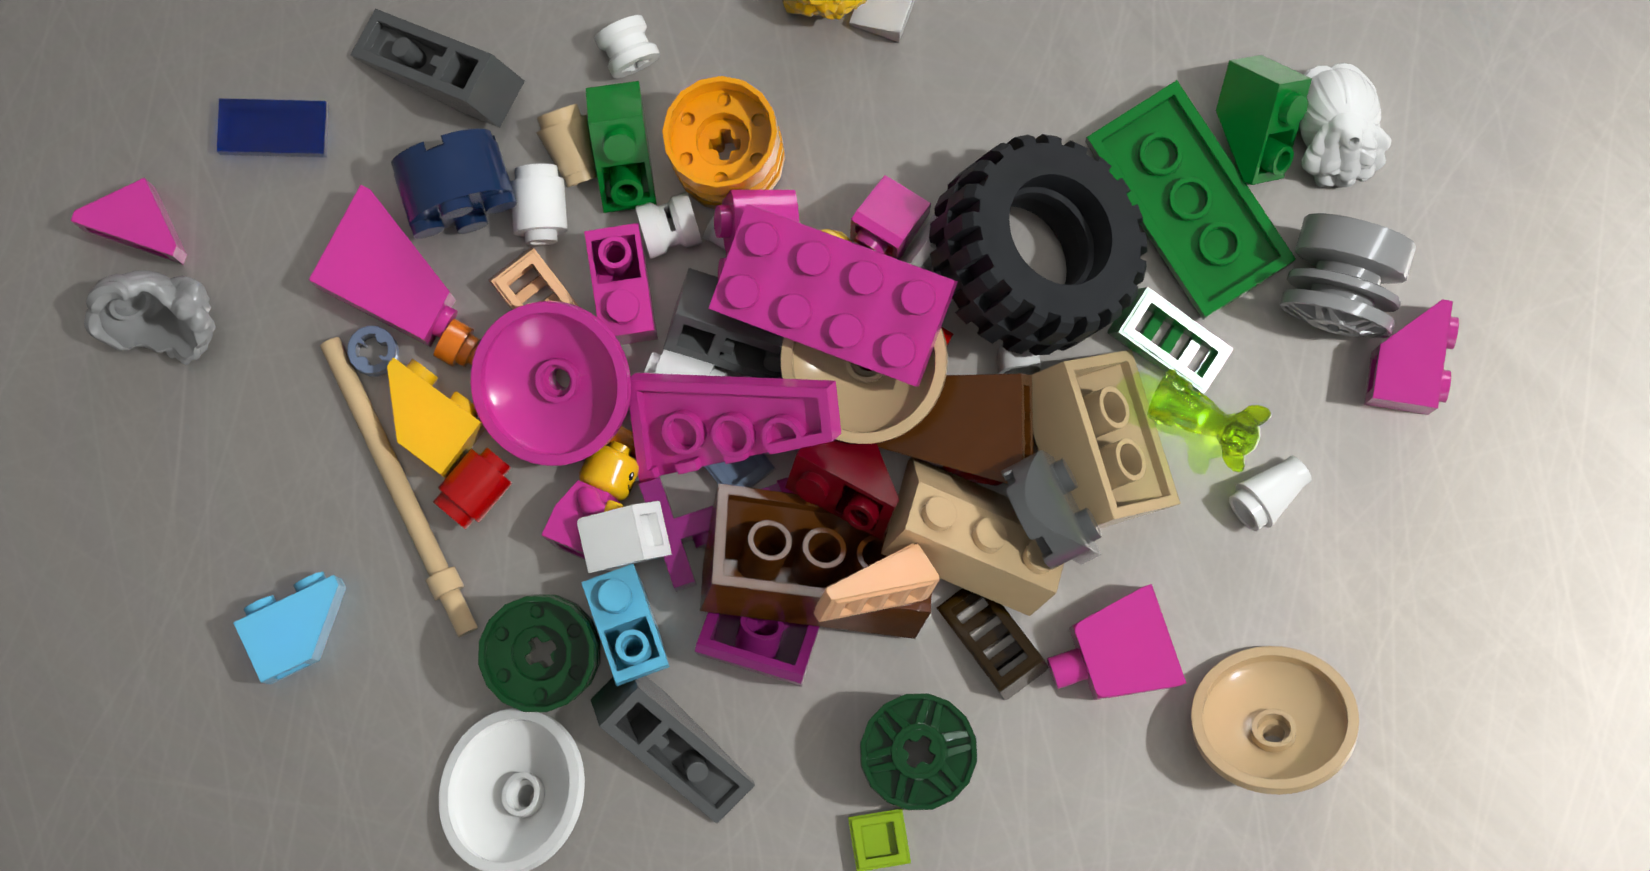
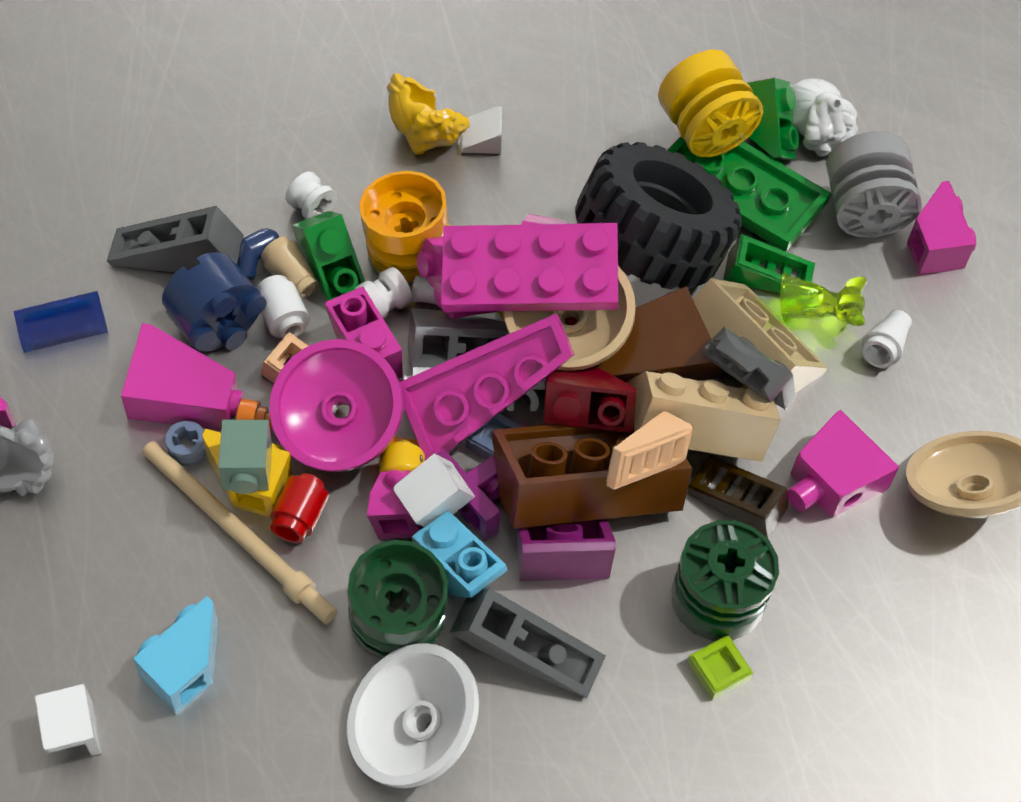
camera: 25 degrees left, 25 degrees down
none -> white panel [35,684,101,756]
none -> sand green brick [218,420,272,494]
none -> dark blue arm [237,228,279,280]
none -> yellow wheel [657,49,764,157]

